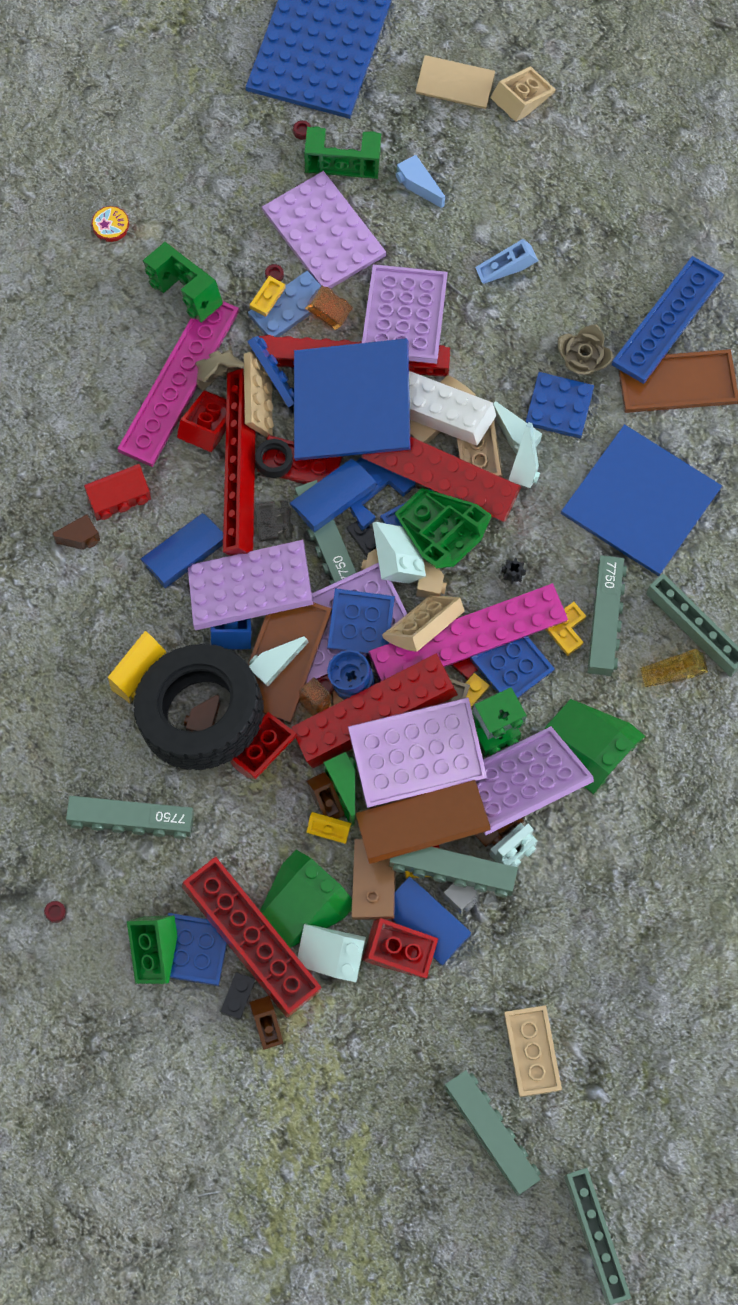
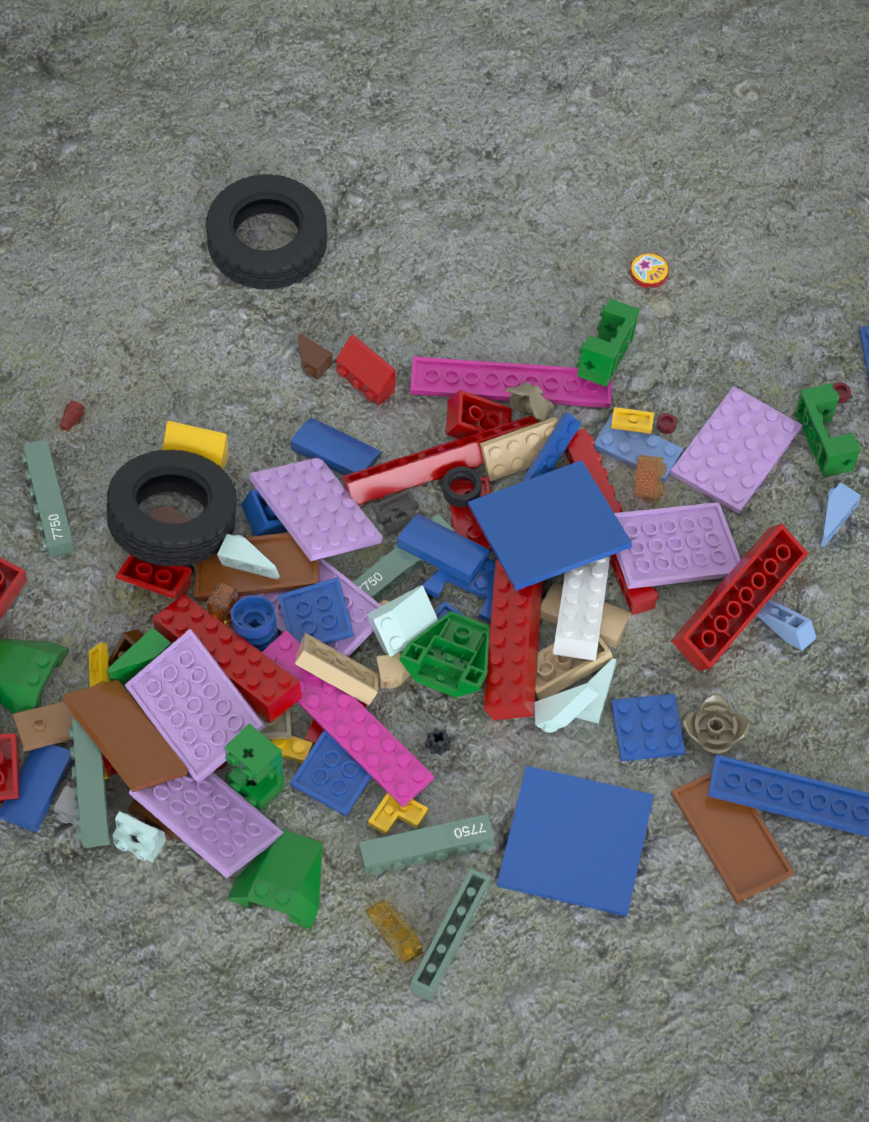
camera: 70 degrees right, 10 degrees down
none -> clear red cone [59,400,85,432]
none -> red brick [671,523,809,671]

